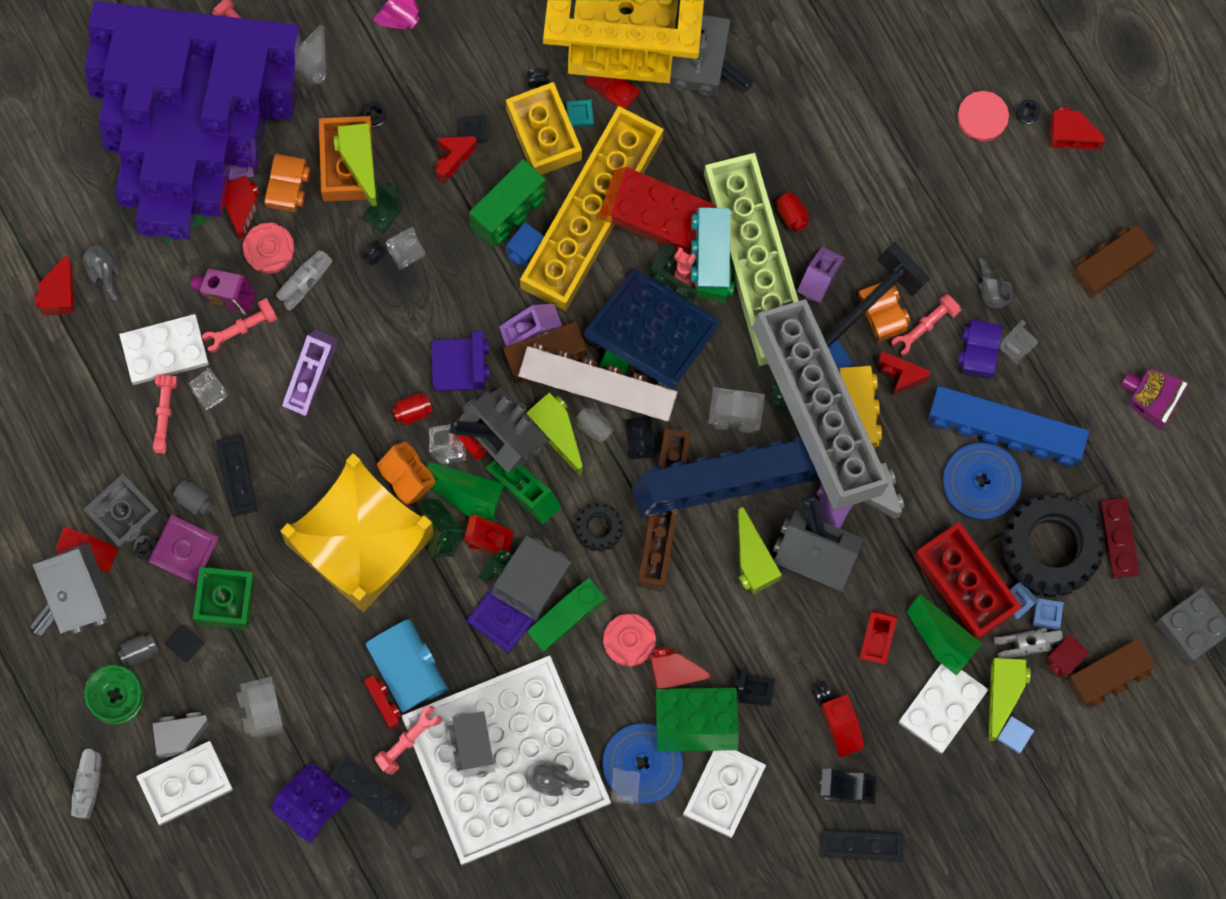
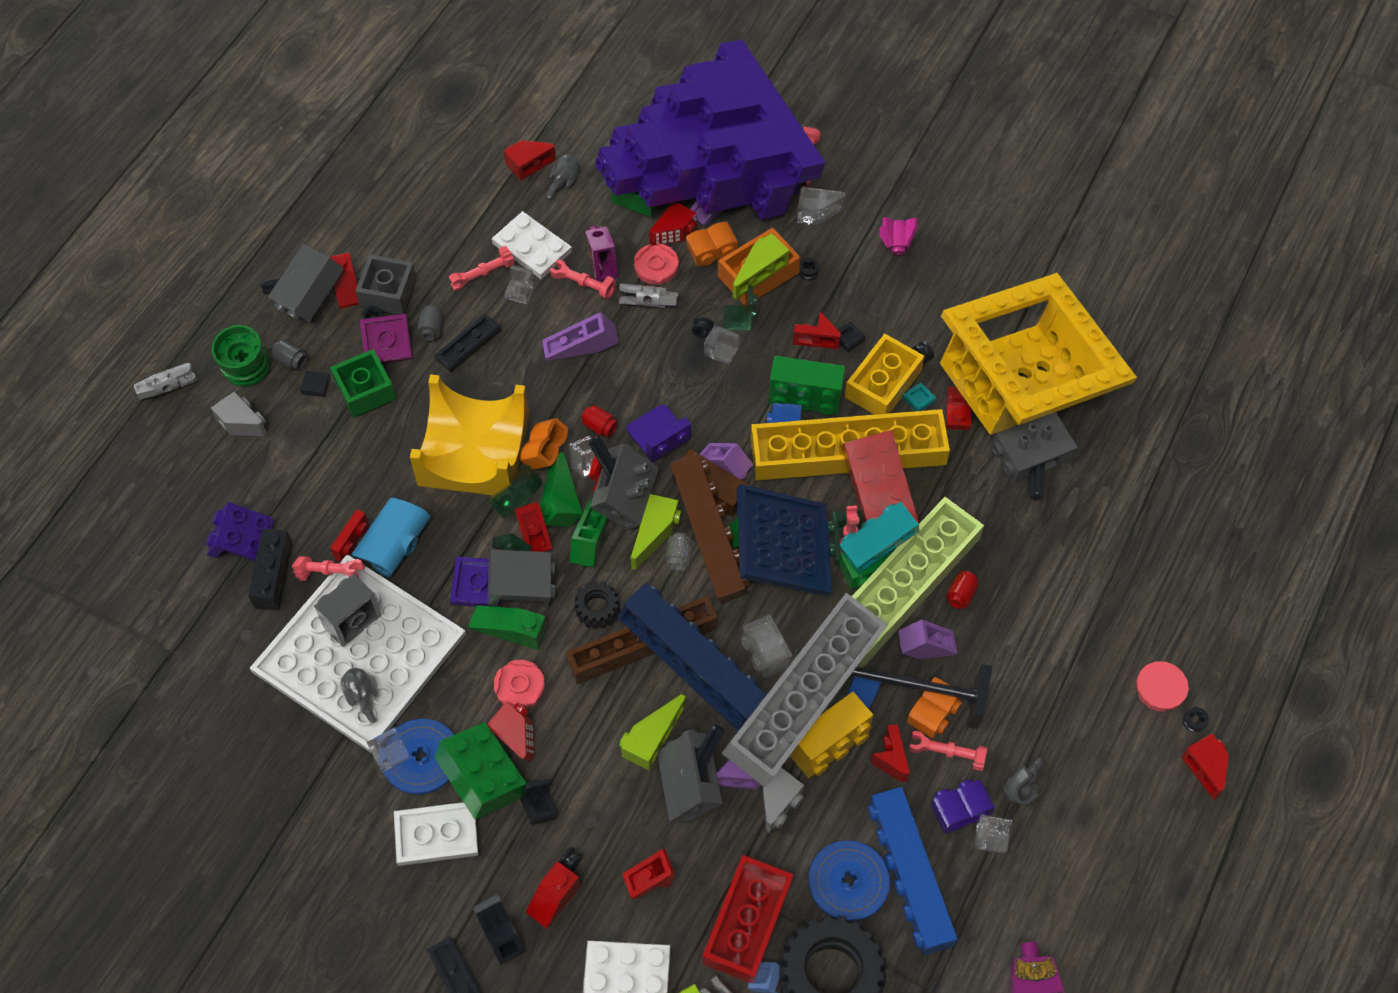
camera: 60 degrees right, 15 degrees down
white plate [136,741,233,826] -> none
clear brick [237,677,285,740] -> none
black bracket [625,417,655,459] -> none
green slope [906,594,982,676] -> none
reddish brown brick [1072,225,1156,299] -> none

